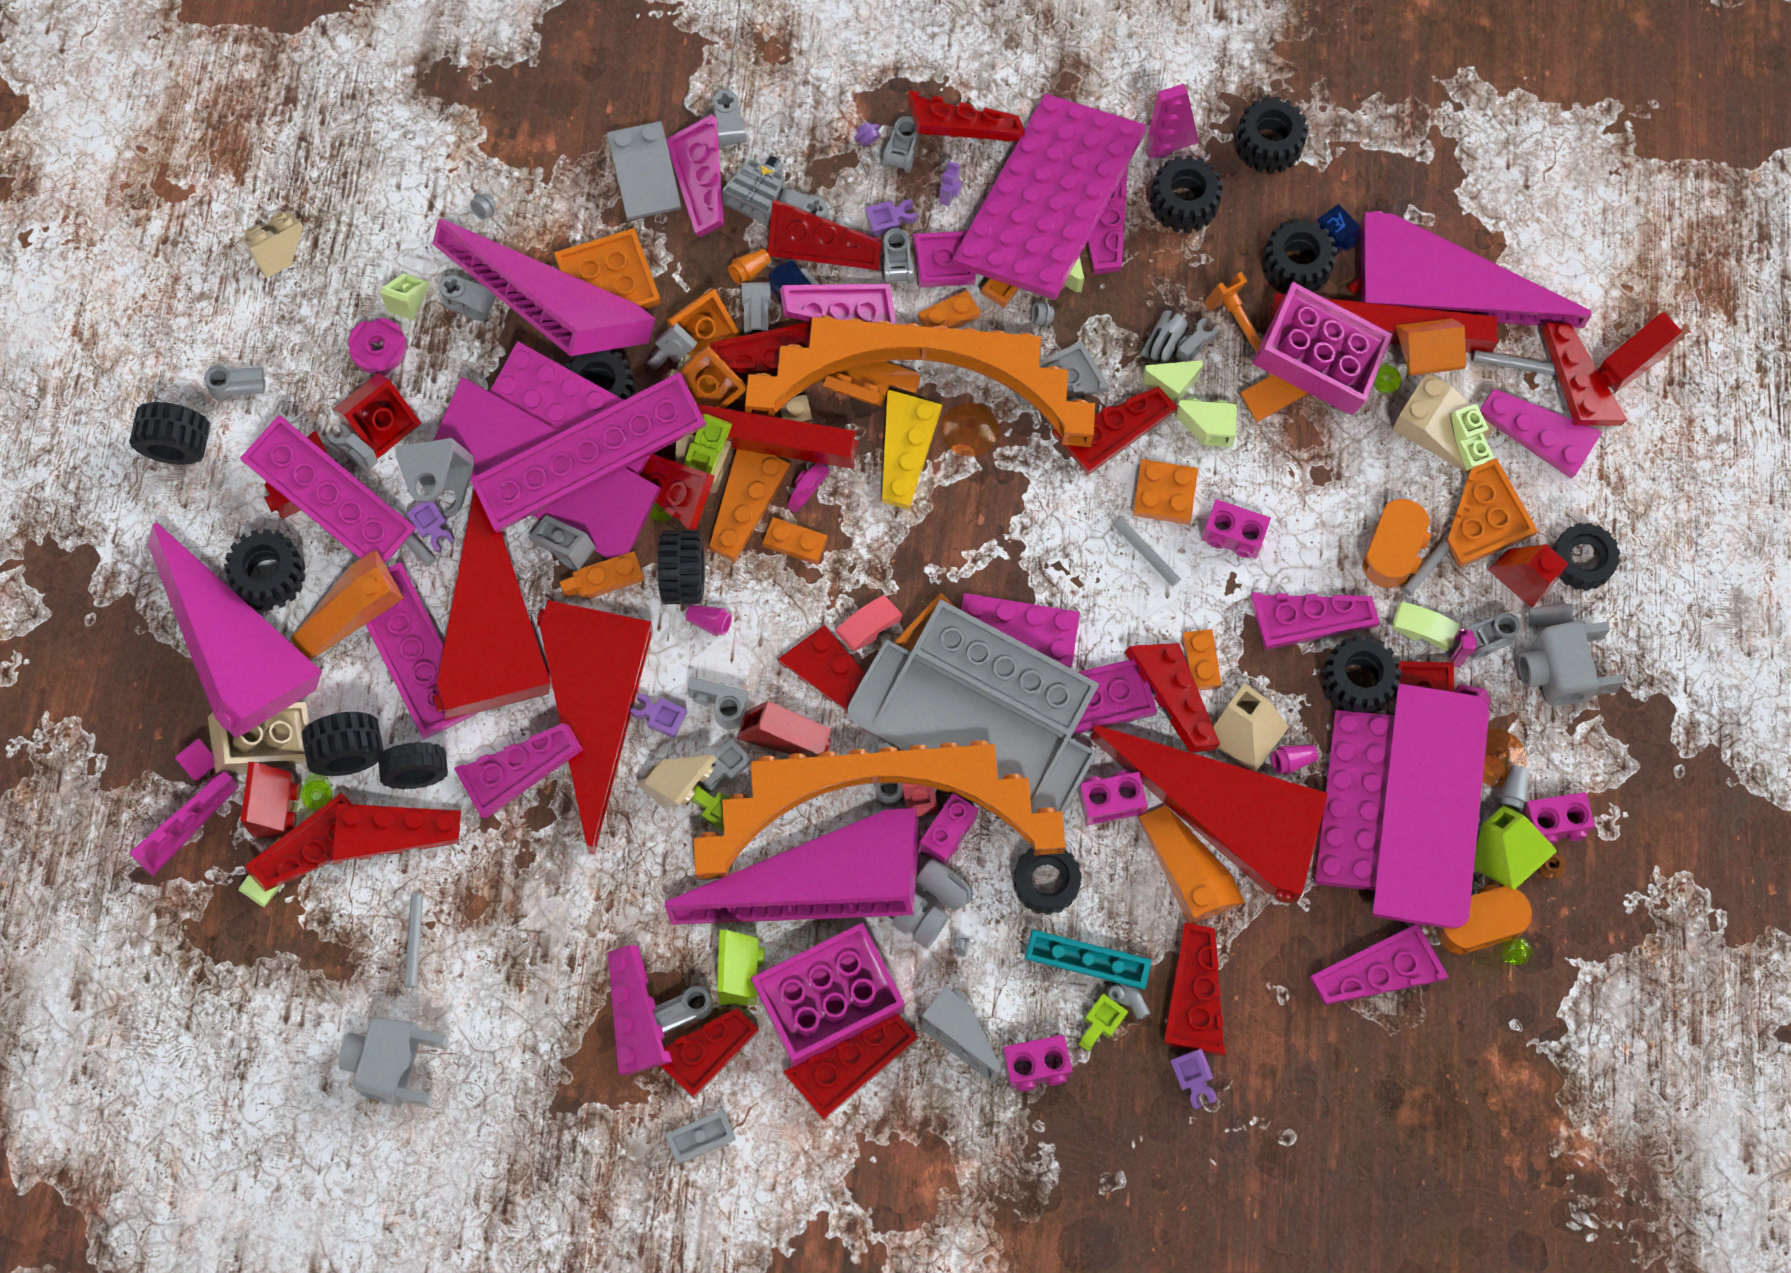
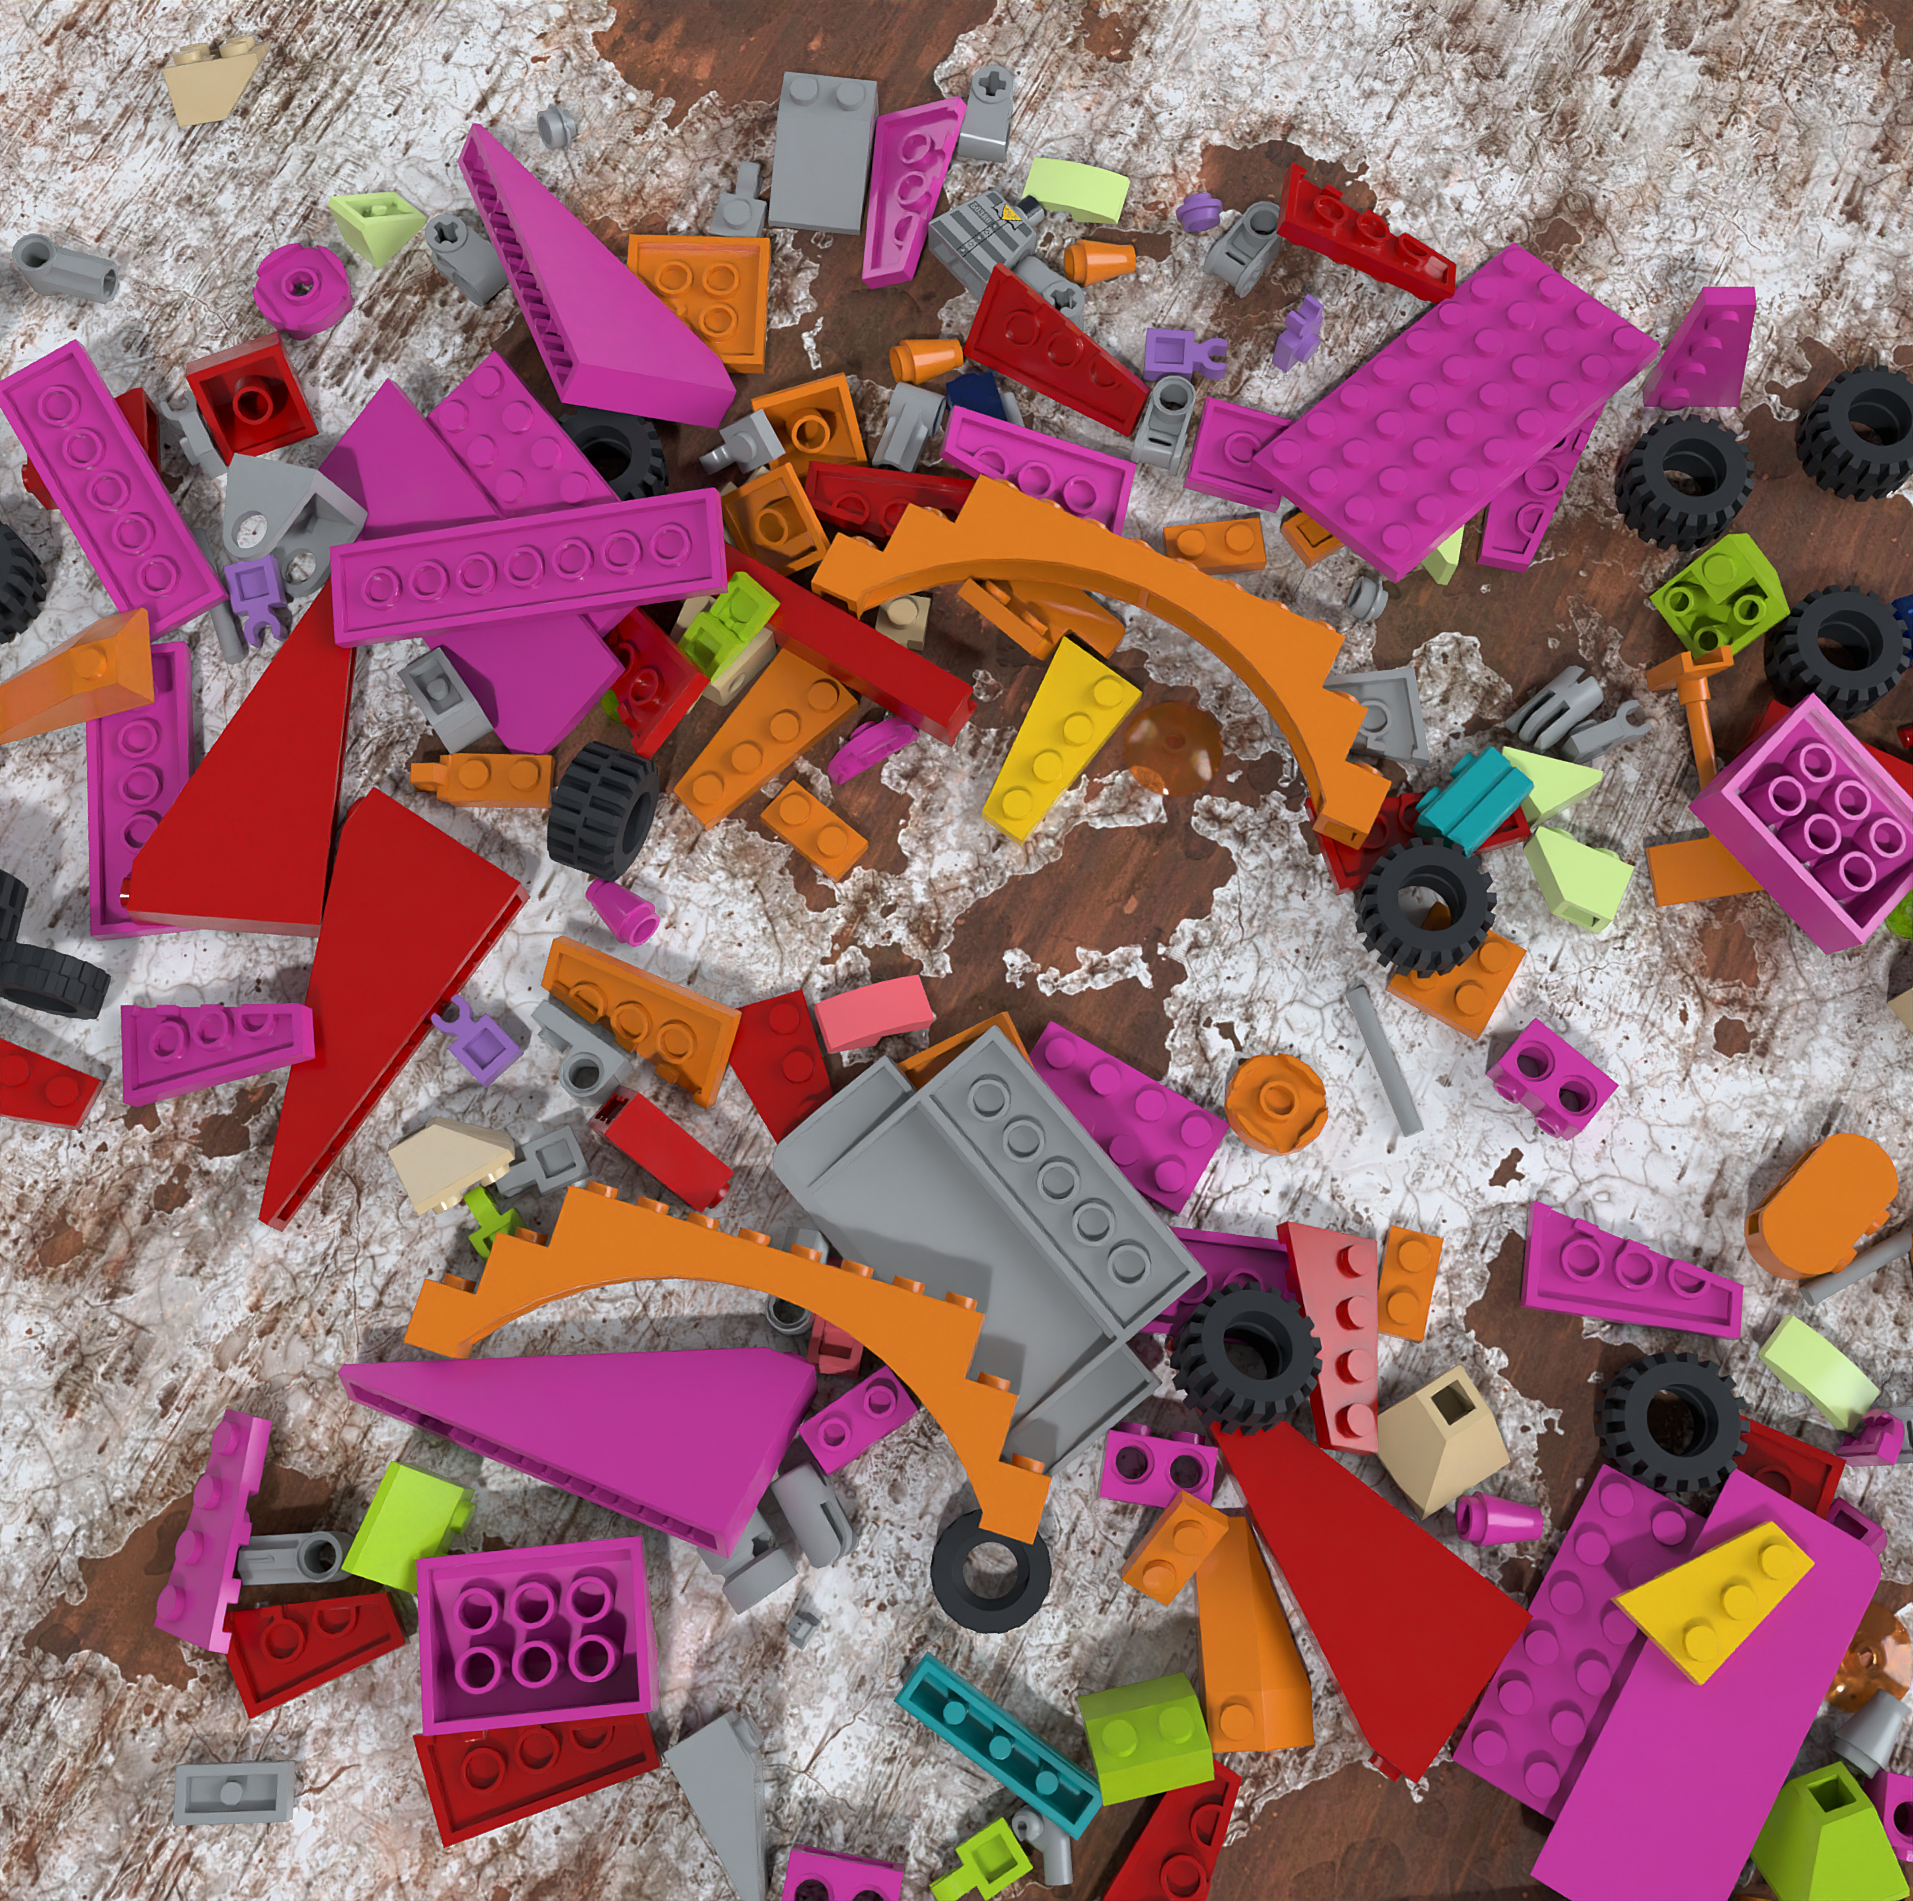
camera: 25 degrees right, 5 degrees up
none -> orange wing [541,935,742,1110]
none -> light grey plate [709,160,768,238]
none -> yellowish green slope [1021,157,1130,224]
none -> orange cone [1063,239,1136,288]
none -> lime slope [1077,1672,1214,1806]
none -> orange plate [1121,1489,1229,1607]
none -> black tyre [1170,1281,1323,1436]
none -> orange tile [1224,1053,1328,1156]
none -> black tyre [1355,837,1497,978]
none -> teal brick [1412,746,1535,859]
none -> yellow wing [1610,1521,1815,1686]
none -> lime slope [1649,533,1790,660]

